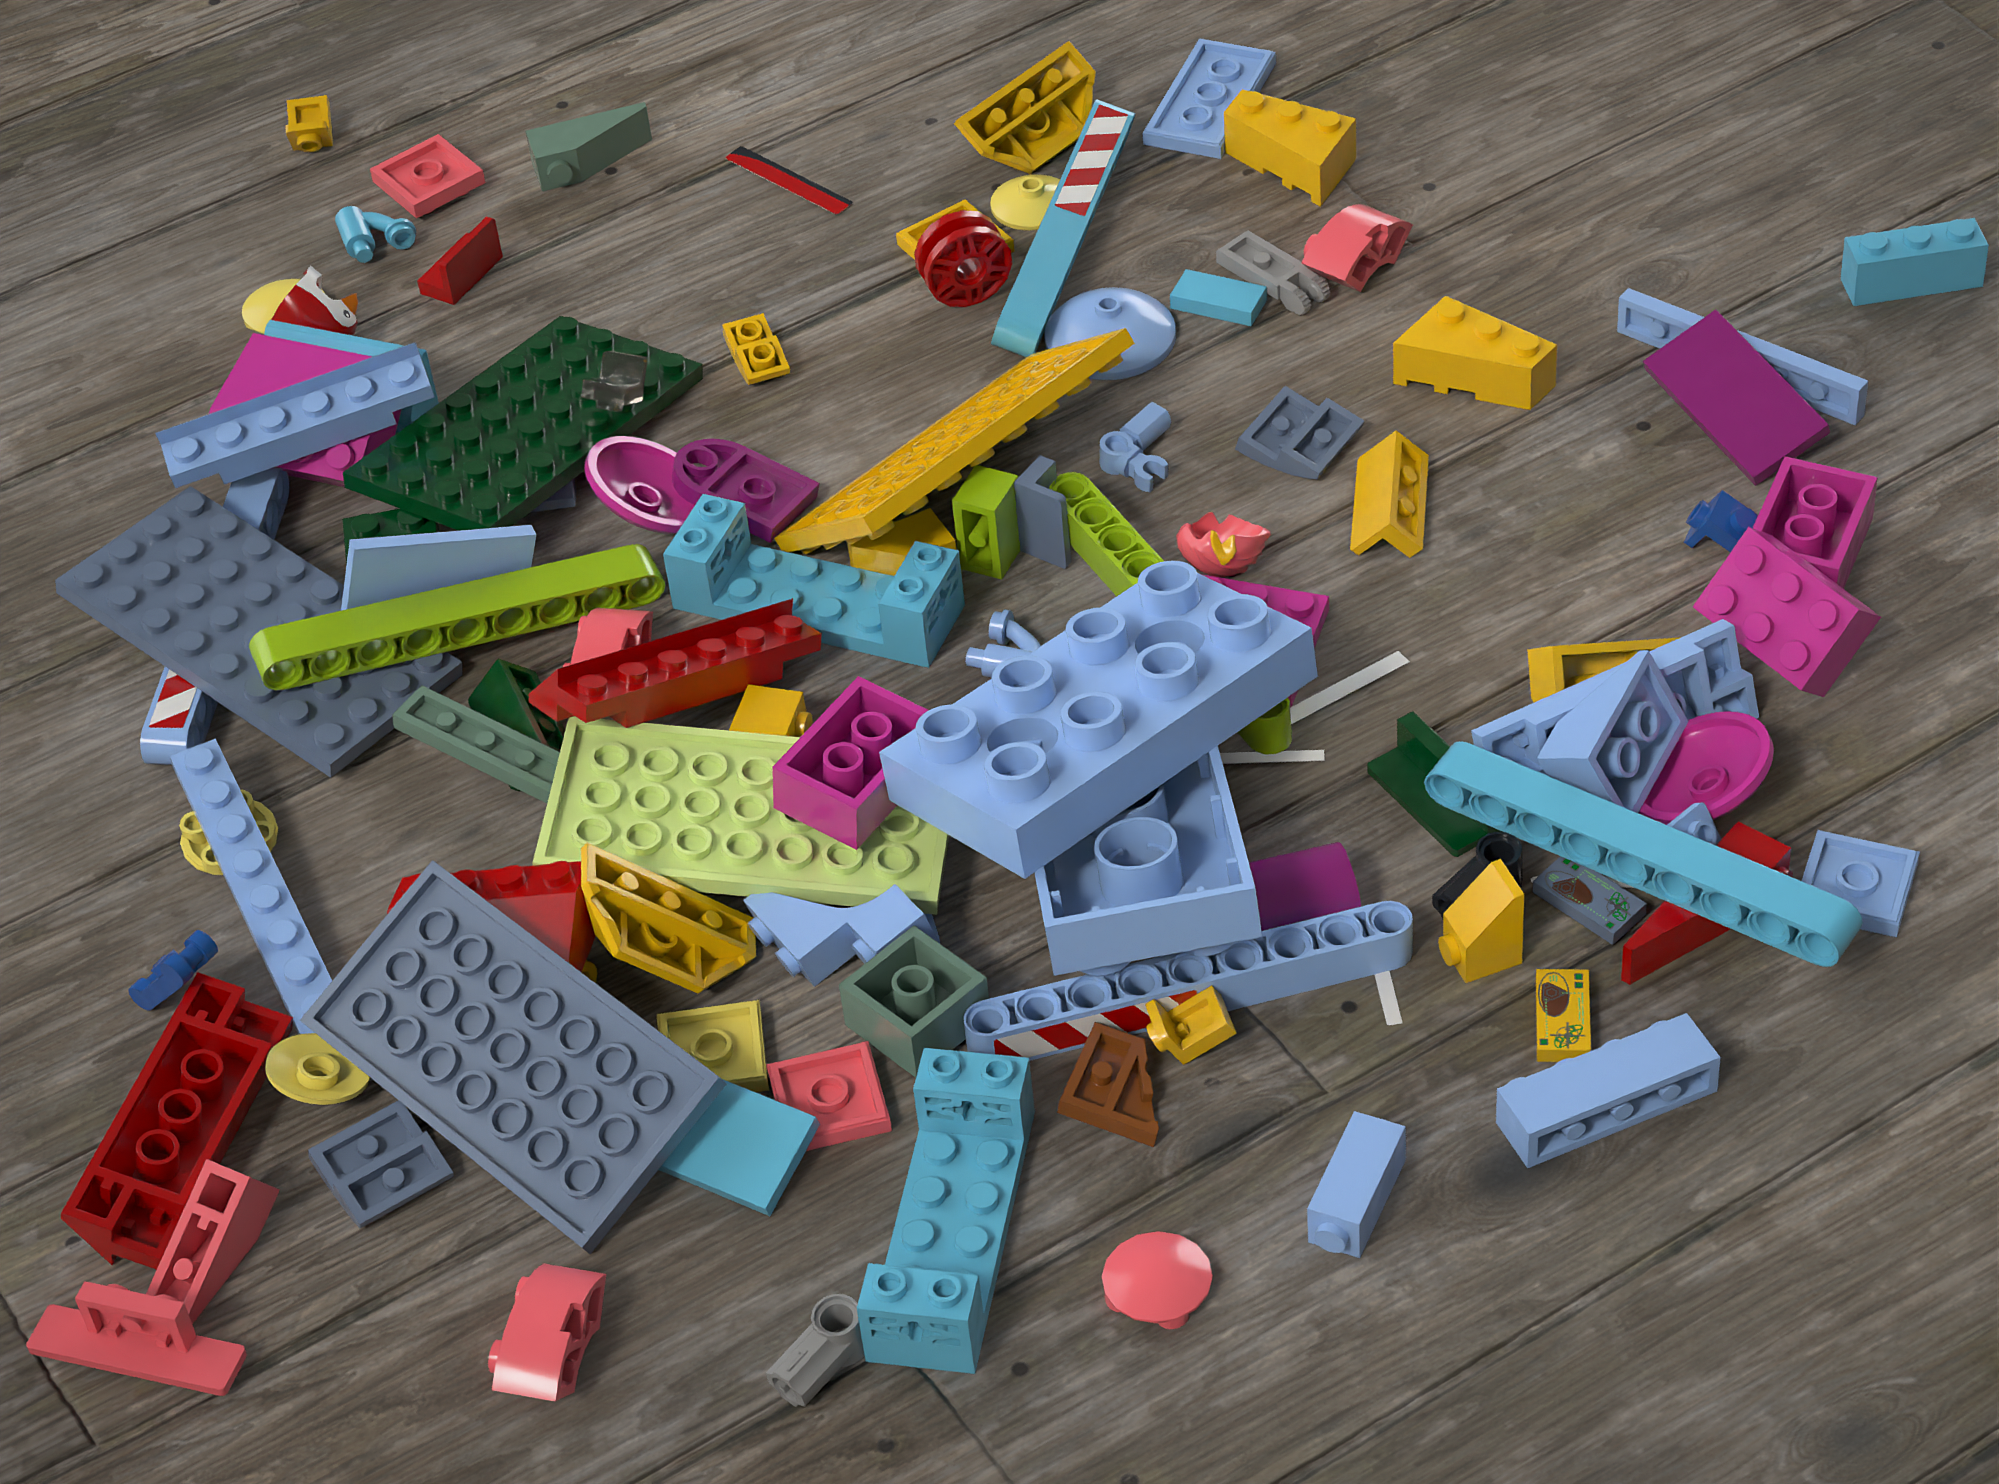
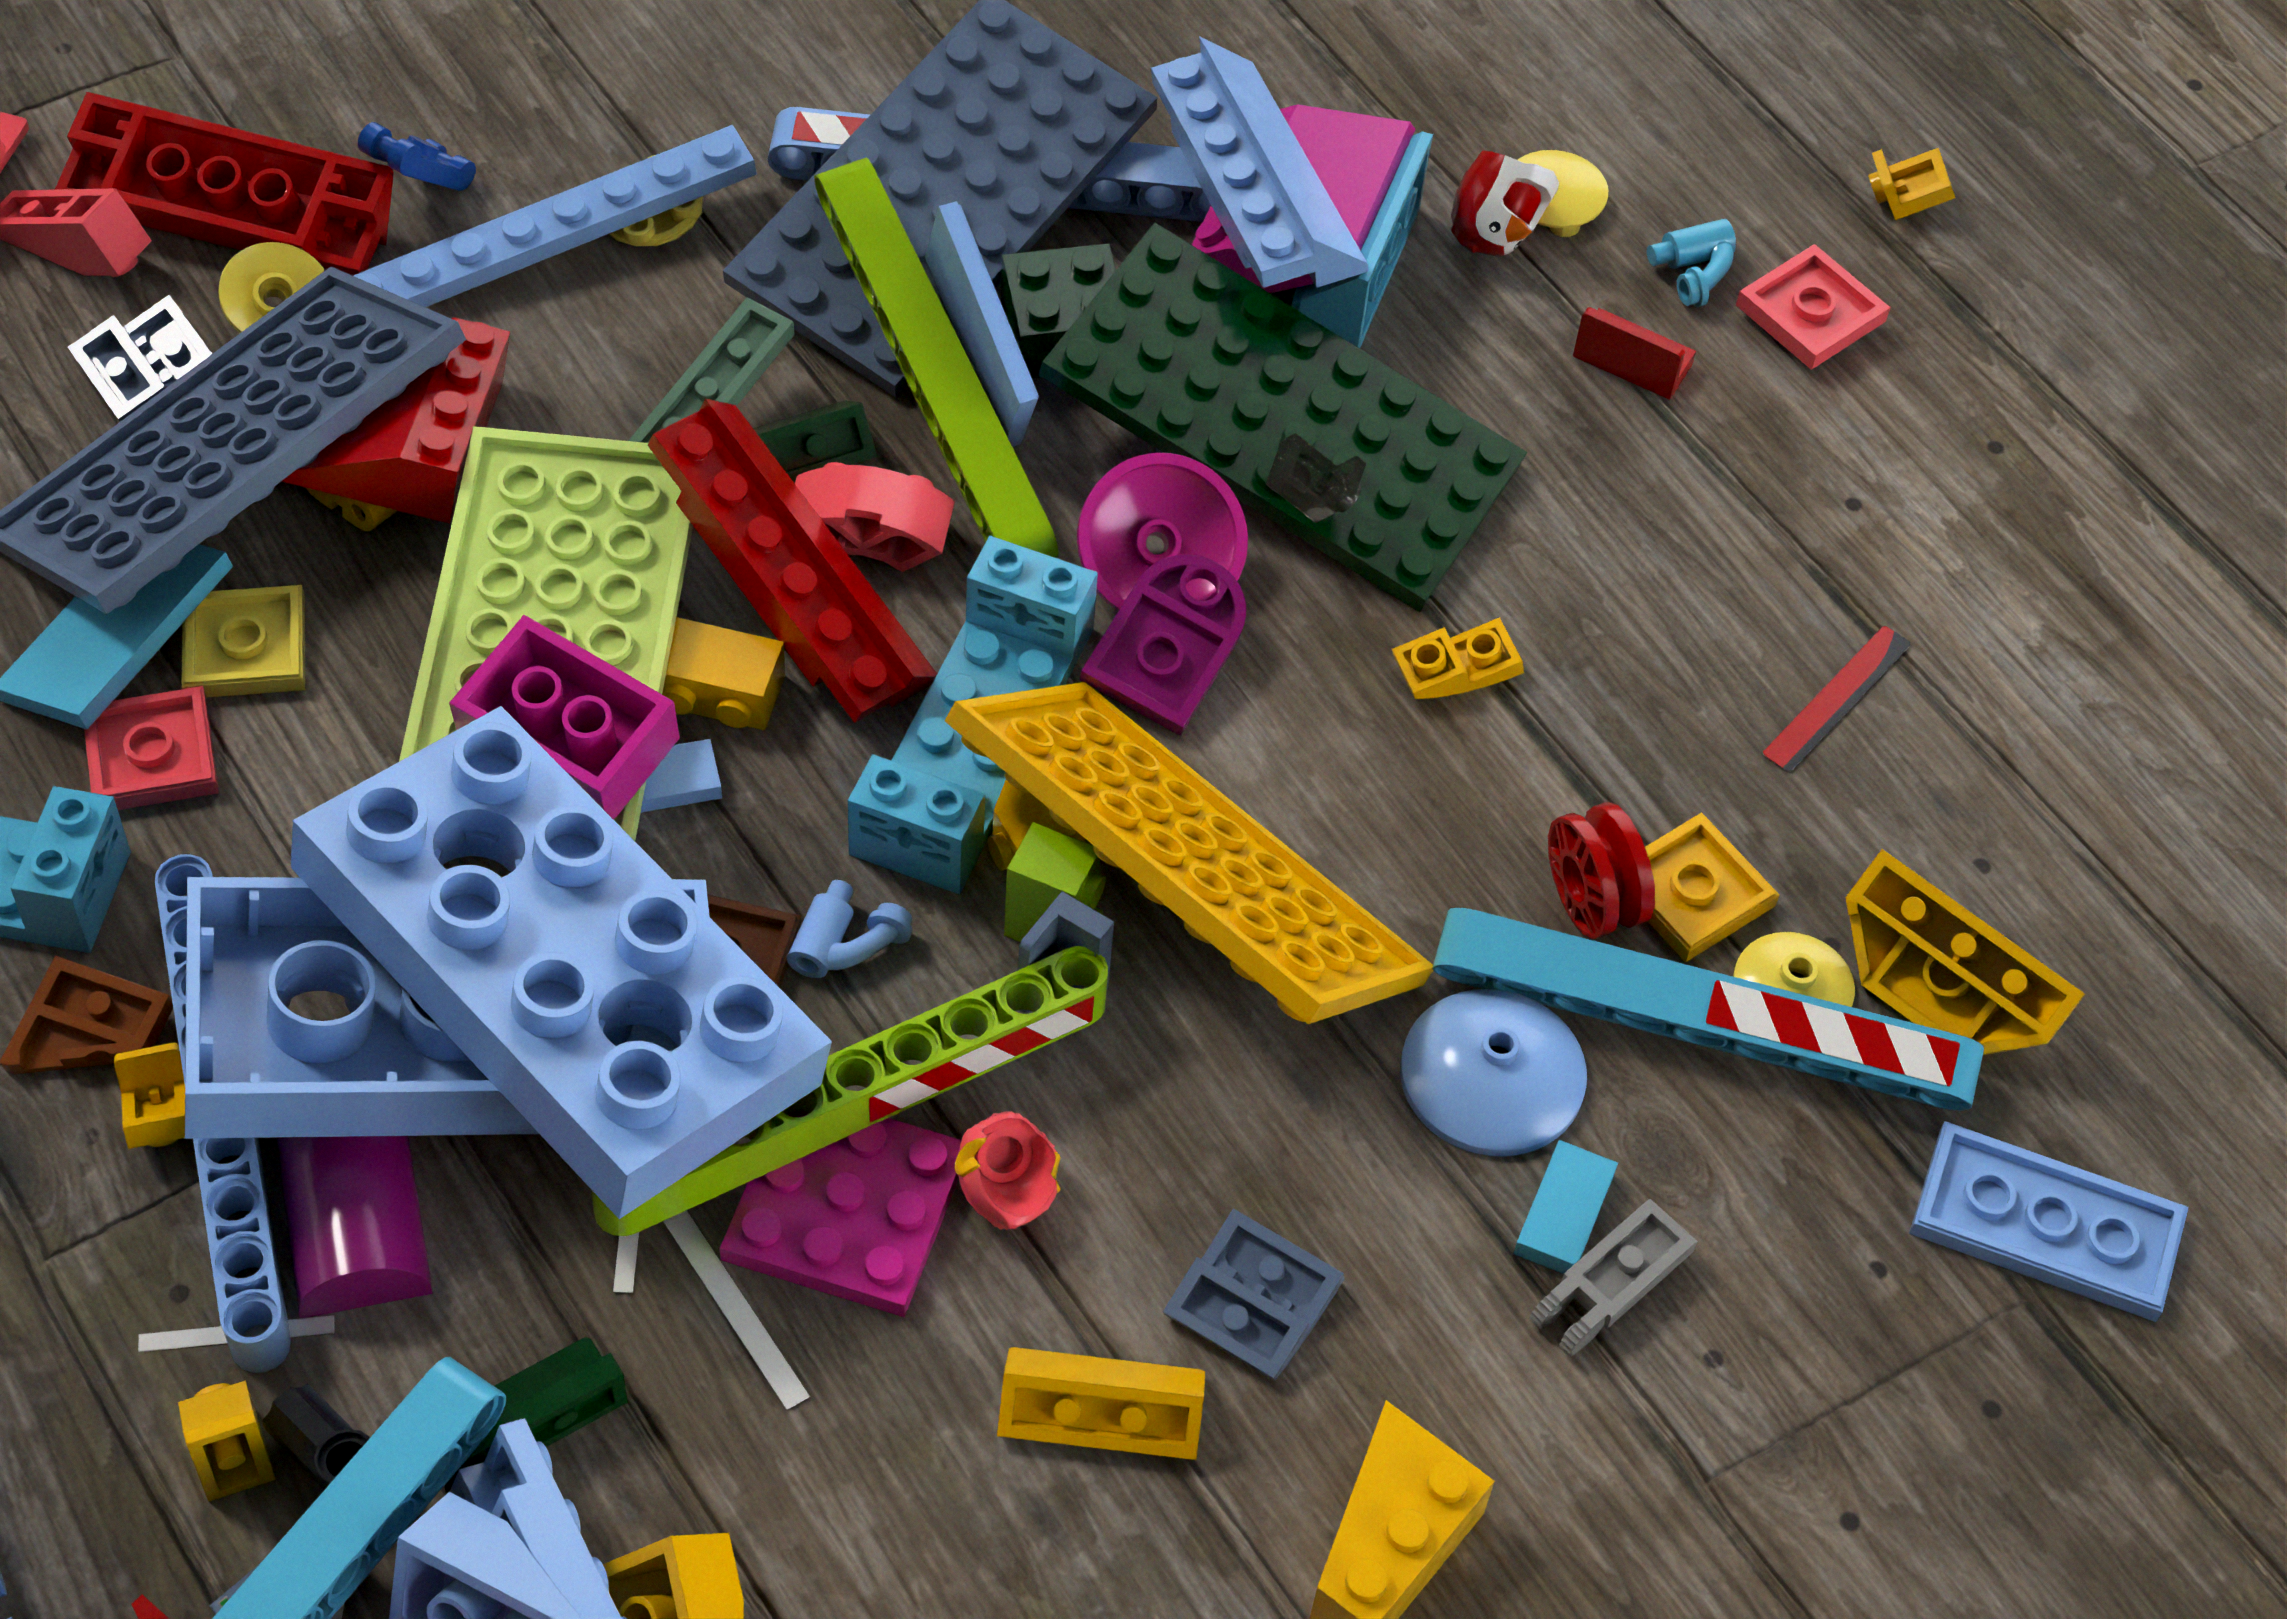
camera: 80 degrees right, 10 degrees up
sand green slope [525,102,652,192] -> none
yellow wedge [581,842,756,994] -> none
light blue arch [743,884,938,987] -> none
sand green brick [839,926,989,1078] -> none
light blue bar [1099,402,1171,493] -> none
yellow wedge [1224,89,1356,207] -> none
coral brick [1301,204,1413,292] -> none
yellow tile [1536,969,1591,1062] -> none

